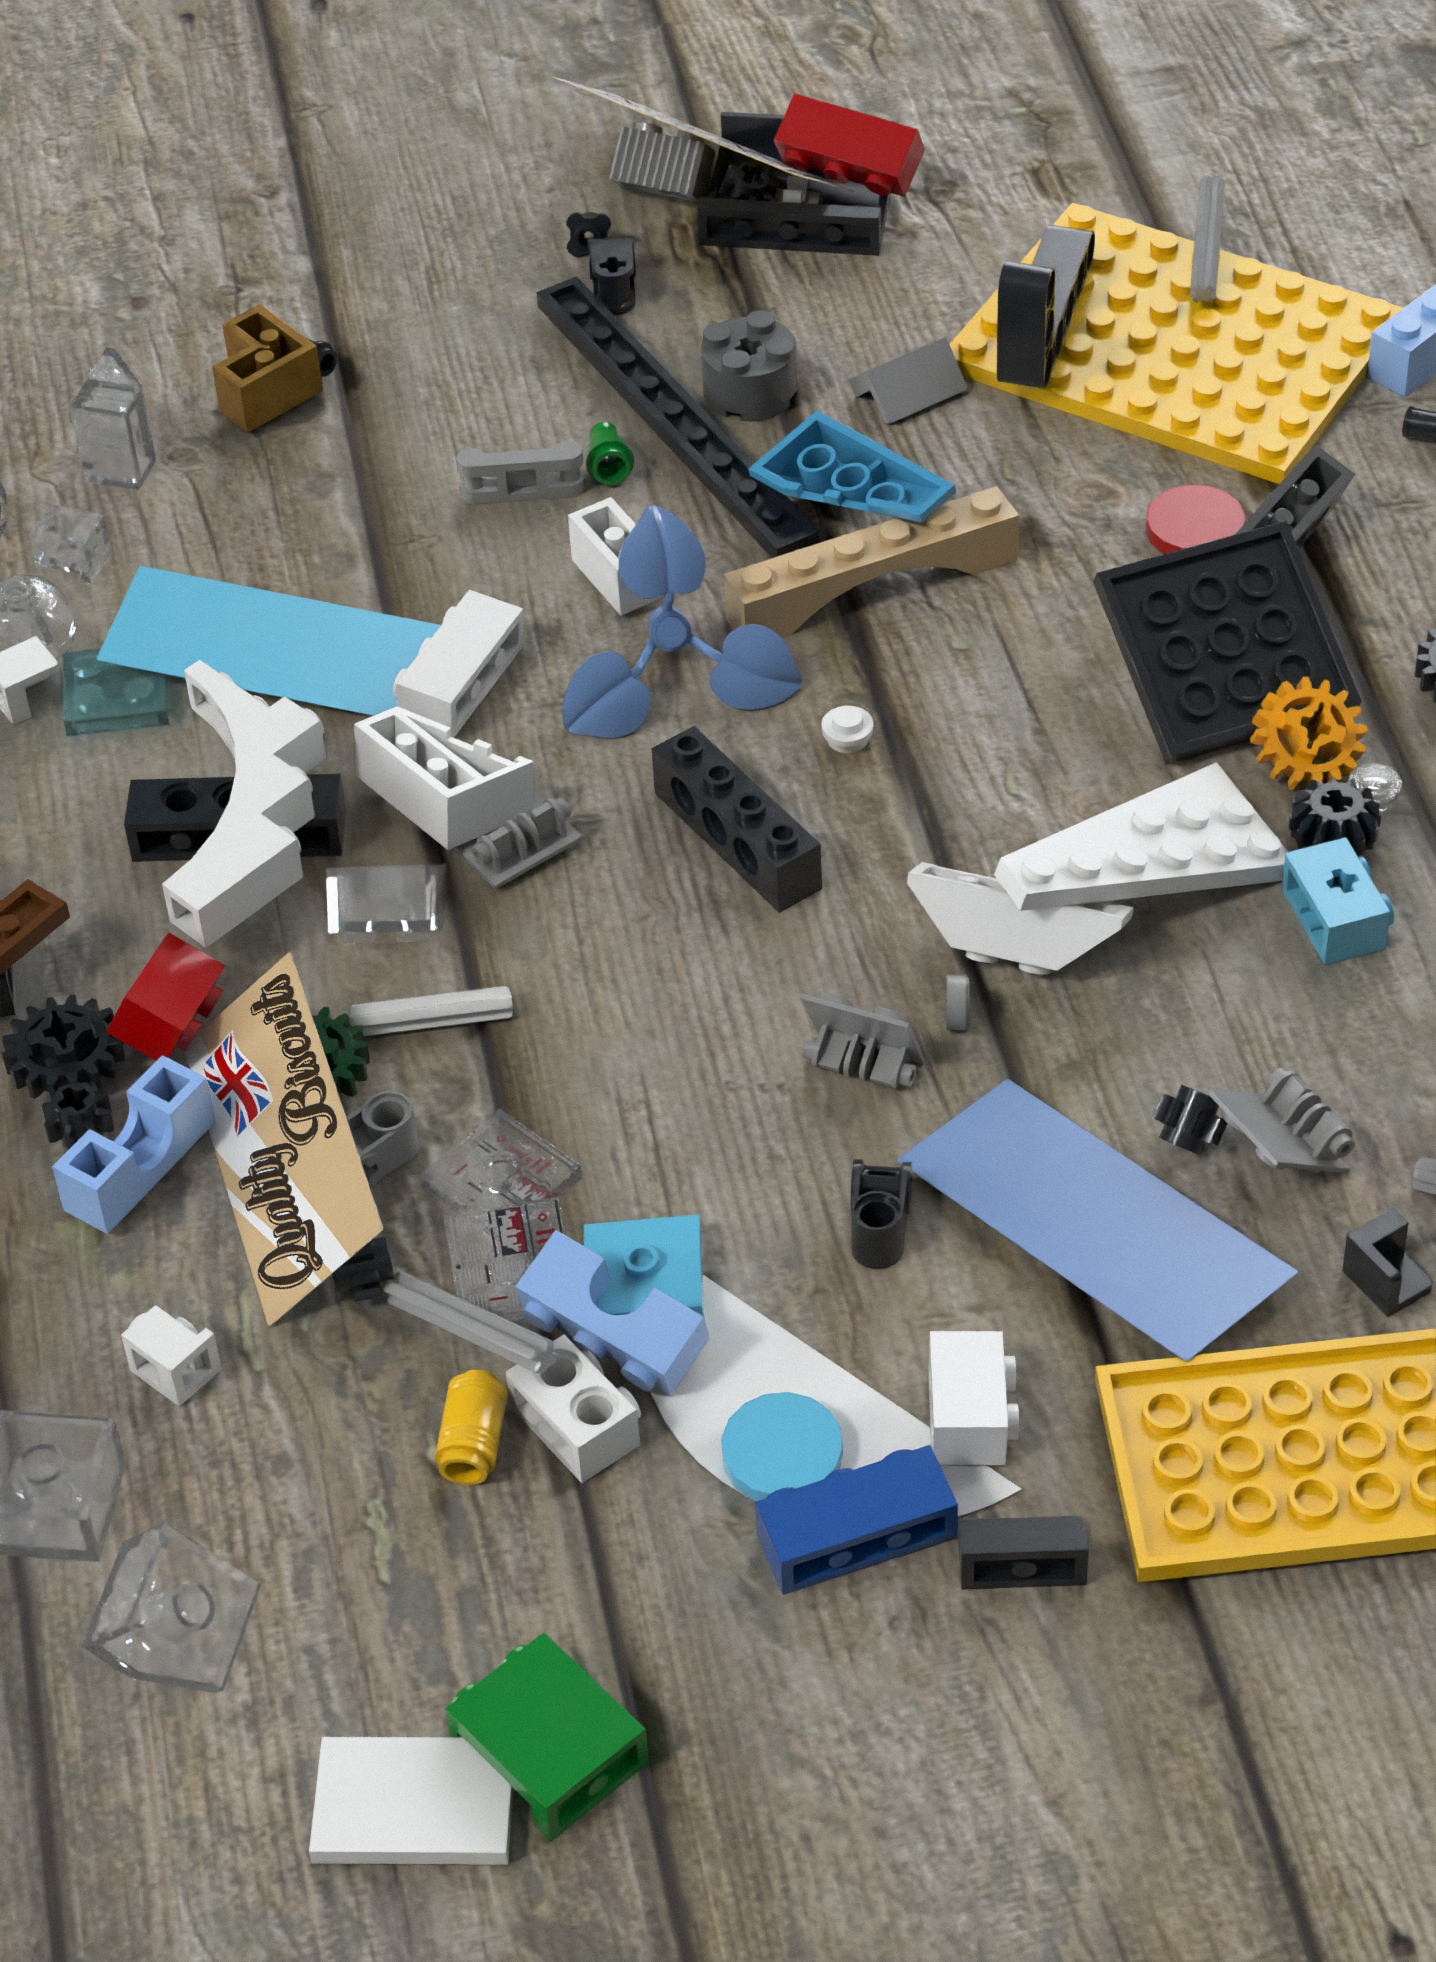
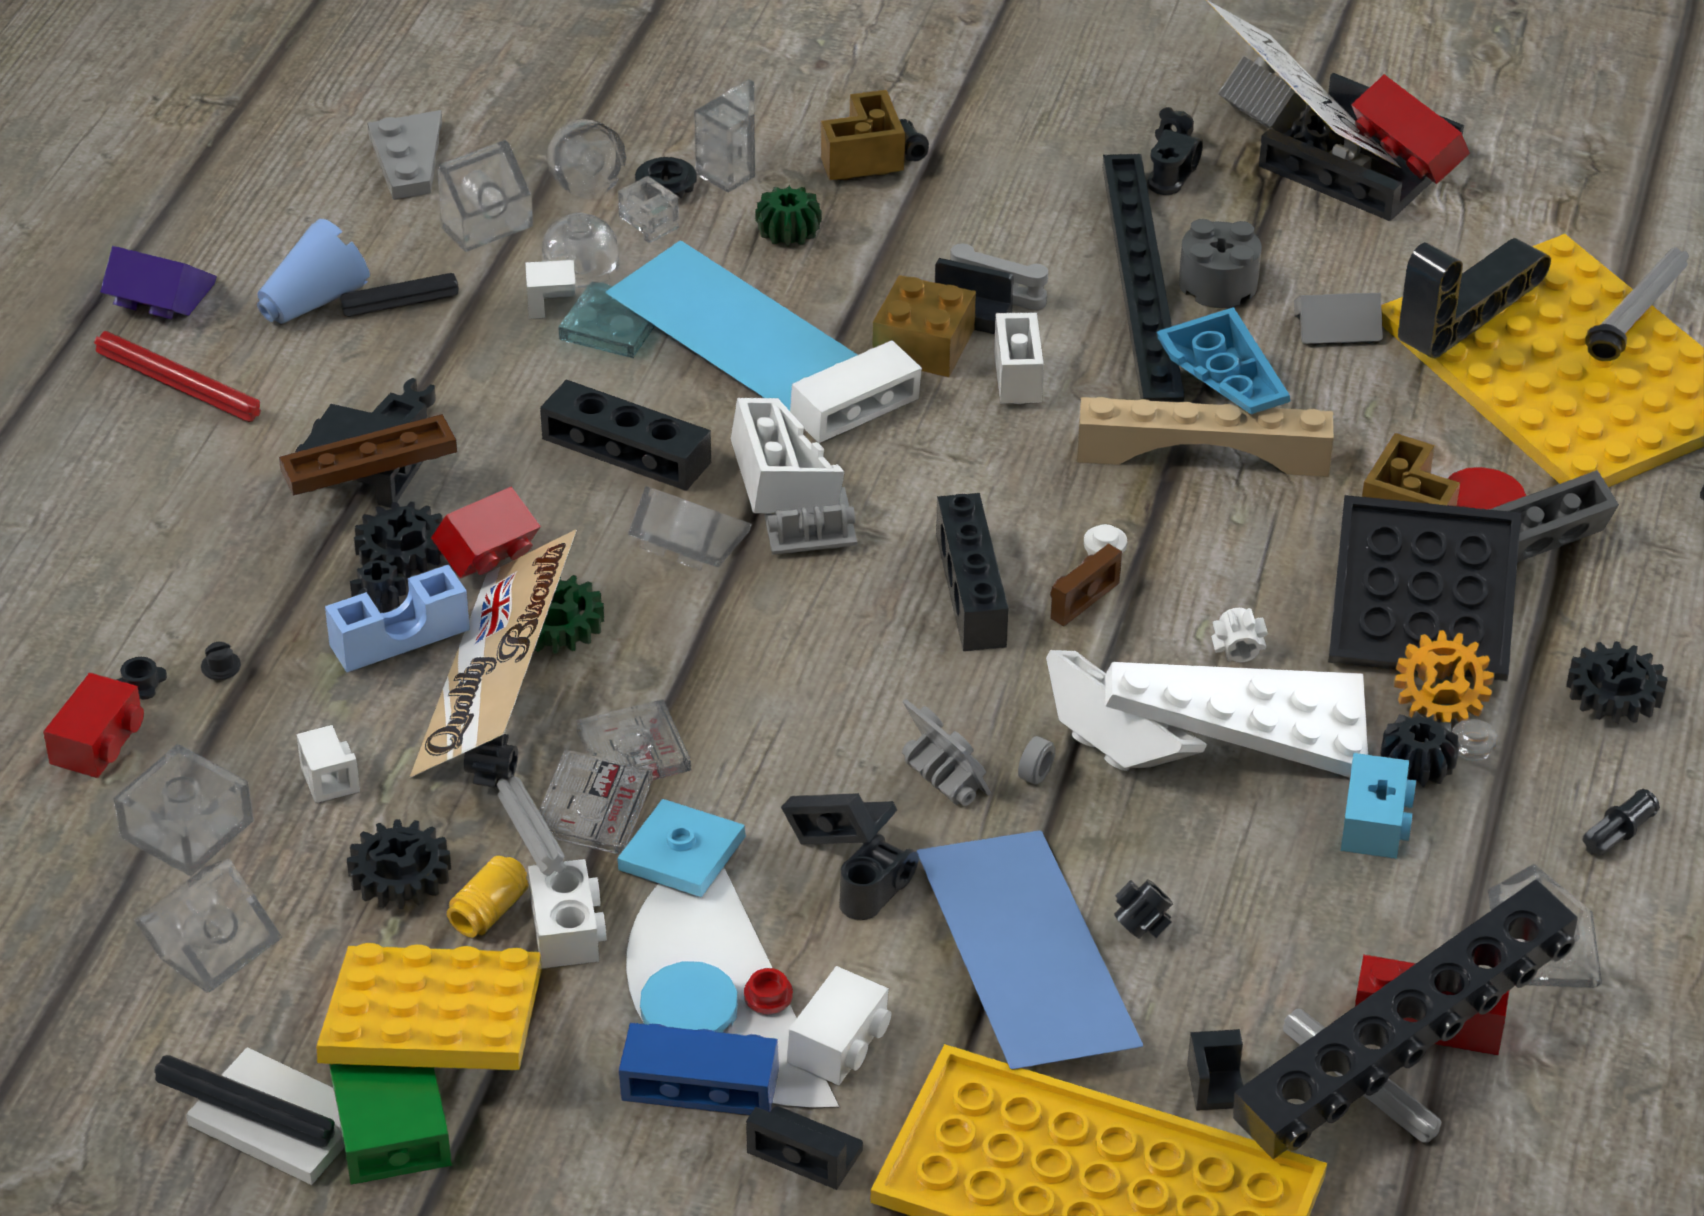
camera: 25 degrees right, 5 degrees down
white arch [162,660,326,948] -> none
light grey piece [346,1091,420,1190] -> none
white axle [349,986,513,1037] -> none
light blue arch [515,1230,710,1396] -> none
medium blue plant [562,505,802,738] -> none
green cone [586,422,634,485] -> none
light grey hinge [1207,1068,1355,1173] -> none
none -> black axle [154,1055,336,1148]
none -> yellow plate [316,943,541,1070]
none -> black gear [347,819,452,909]
none -> black gear [635,157,697,201]
none -> red plate [744,968,793,1014]
none -> dark green gear [755,185,822,247]
none -> black panel [781,793,898,845]
none -> pearl gold brick [872,275,976,377]
none -> black panel [935,258,1014,334]
none -> reddish brown plate [1050,543,1122,626]
none -> white gear [1211,608,1268,662]
none -> pearl gold brick [1362,433,1460,506]
none -> black plate [1585,324,1627,361]

